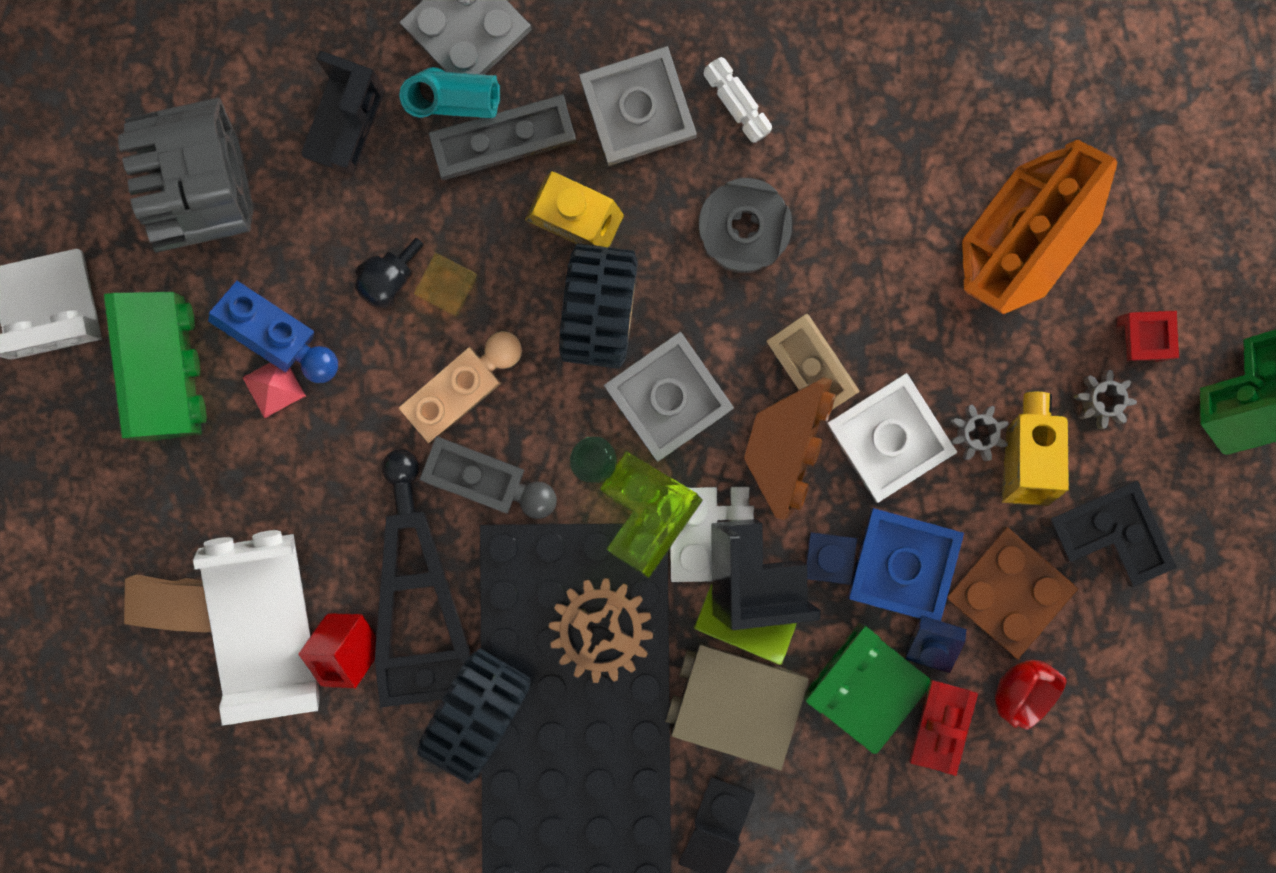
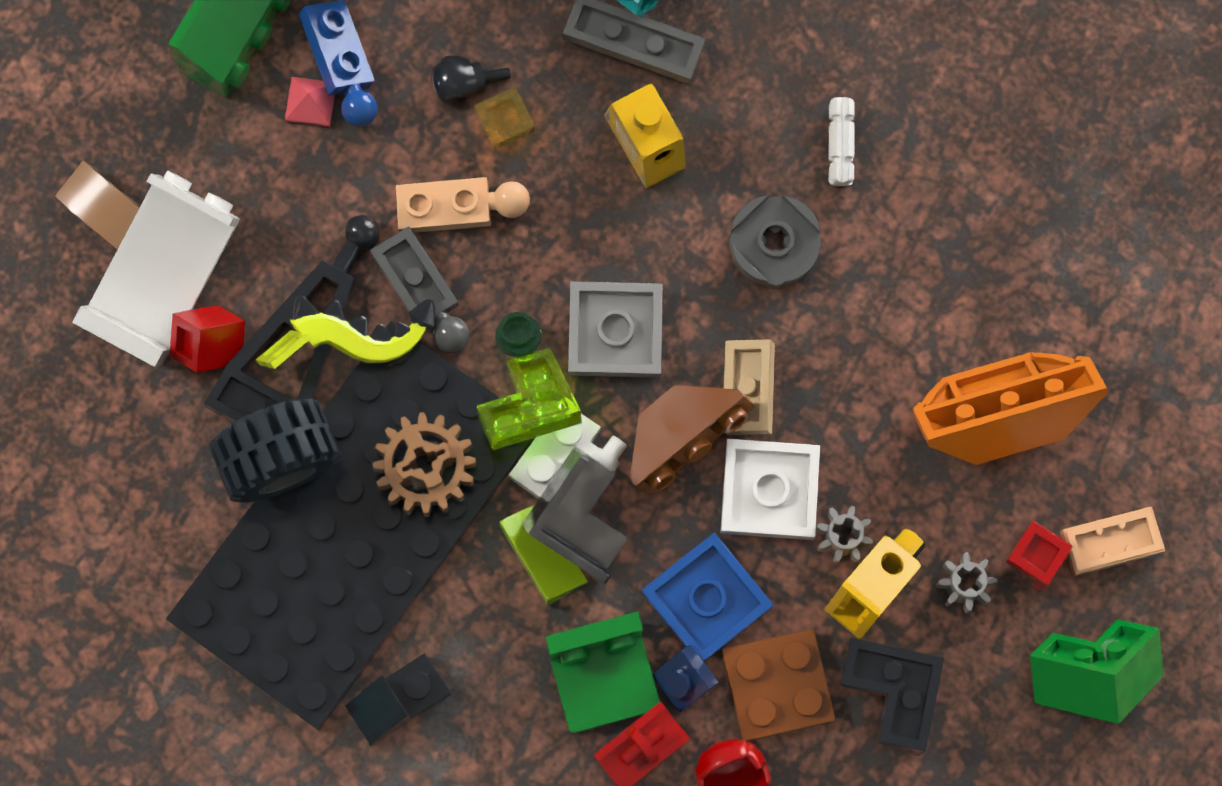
camera: 30 degrees right, 10 degrees down
black wheel [559,243,638,369] -> none
light grey plate [579,46,697,166] -> none
dark tan brick [665,642,809,771] -> none
dark blue plate [805,532,857,585] -> none
none -> neon yellow piece [256,296,435,369]
none -> light nougat plate [1060,506,1165,577]

